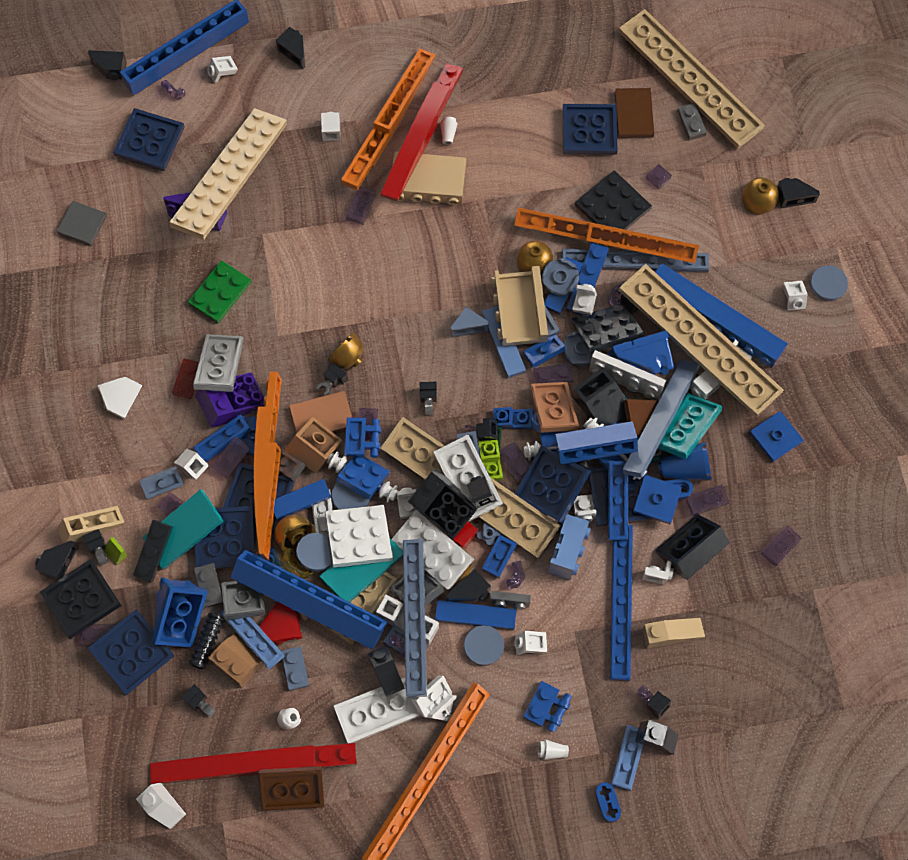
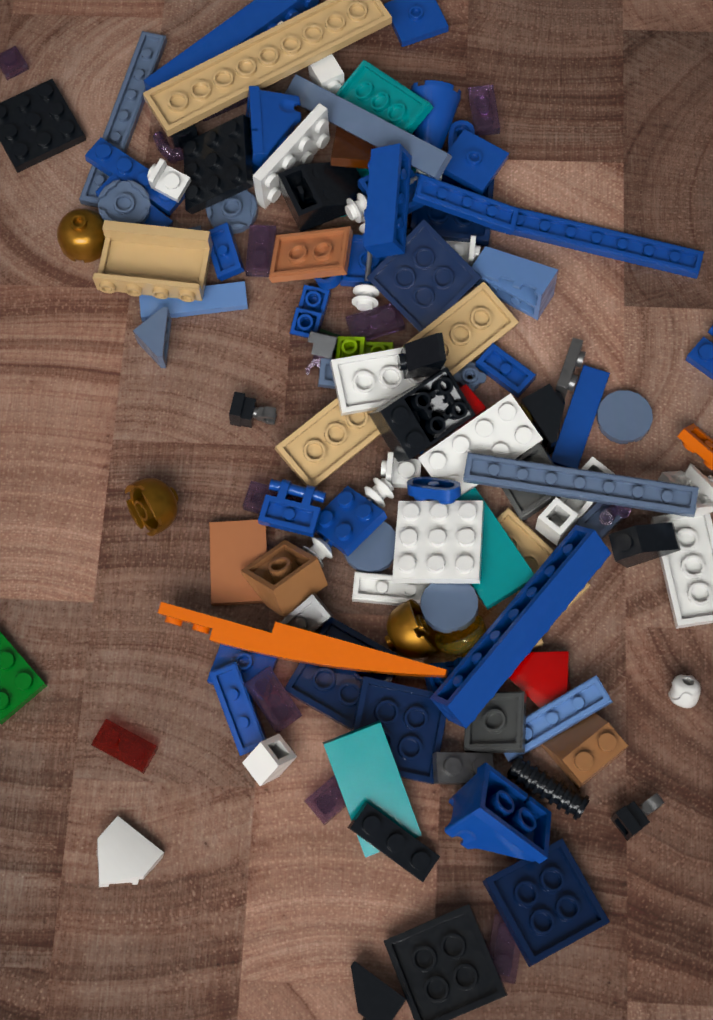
camera: 70 degrees left, 0 degrees up
tan slope [57,506,124,543] -> none
black piece [82,529,108,565] -> none
lime slope [105,537,127,565] -> none
sand blue plate [139,466,184,499] -> none
light grey tile [193,334,244,392] -> none
dark purple slope [195,372,264,427] -> none
blue tile [274,479,332,521] -> none
sand blue plate [281,646,309,691] -> none
black piece [316,363,348,396] -> none
clear purple arm [506,561,525,589] -> none
orange slope [514,207,699,263] -> none
white bracket [514,631,547,655] -> none
white bracket [642,561,674,585] -> none
tan slope [642,618,705,649] -> none
black slope [655,514,730,580] -> none
clear purple plate [761,525,802,567] -> none
none -> blue plate [407,477,461,504]

